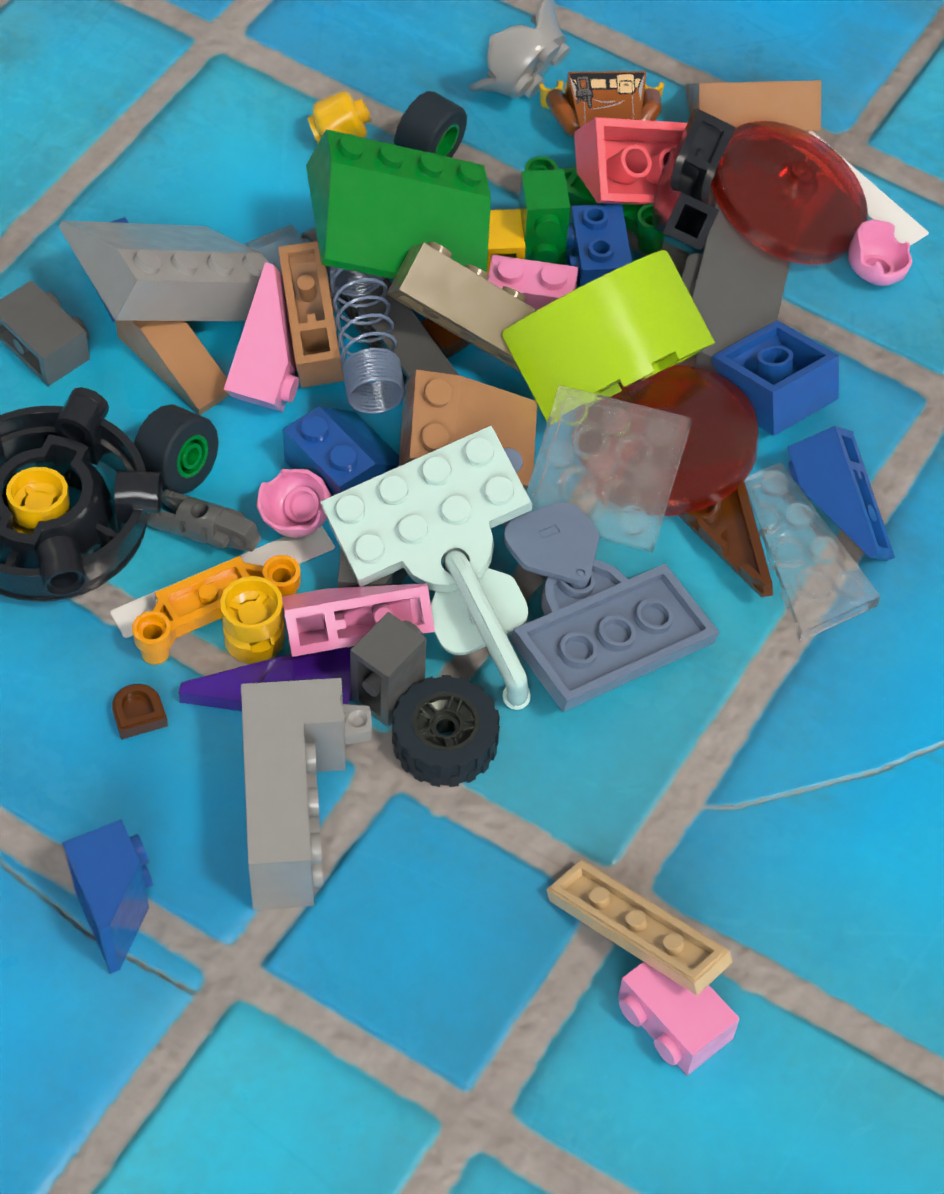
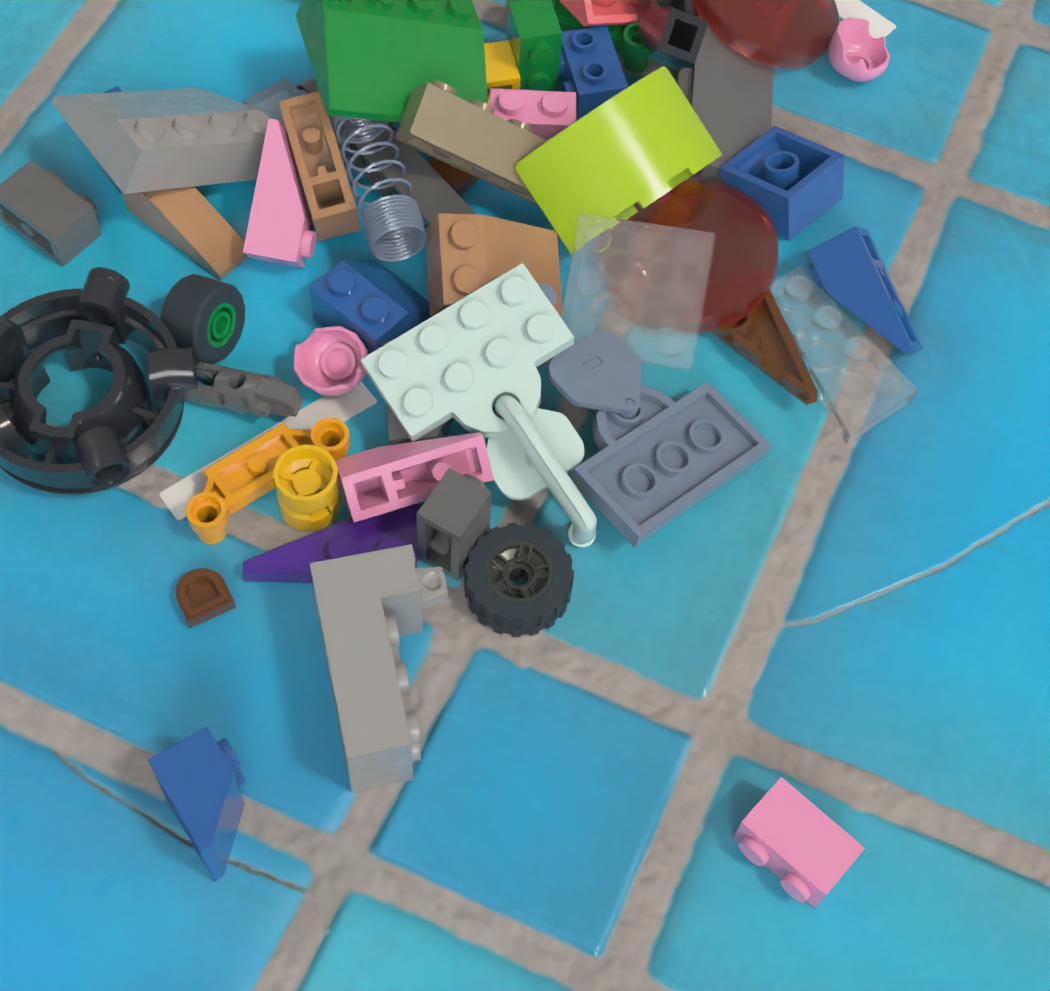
camera: 10 degrees left, 5 degrees up
yellow wheel [6,467,70,535] -> none
tan tile [546,859,733,996] -> none

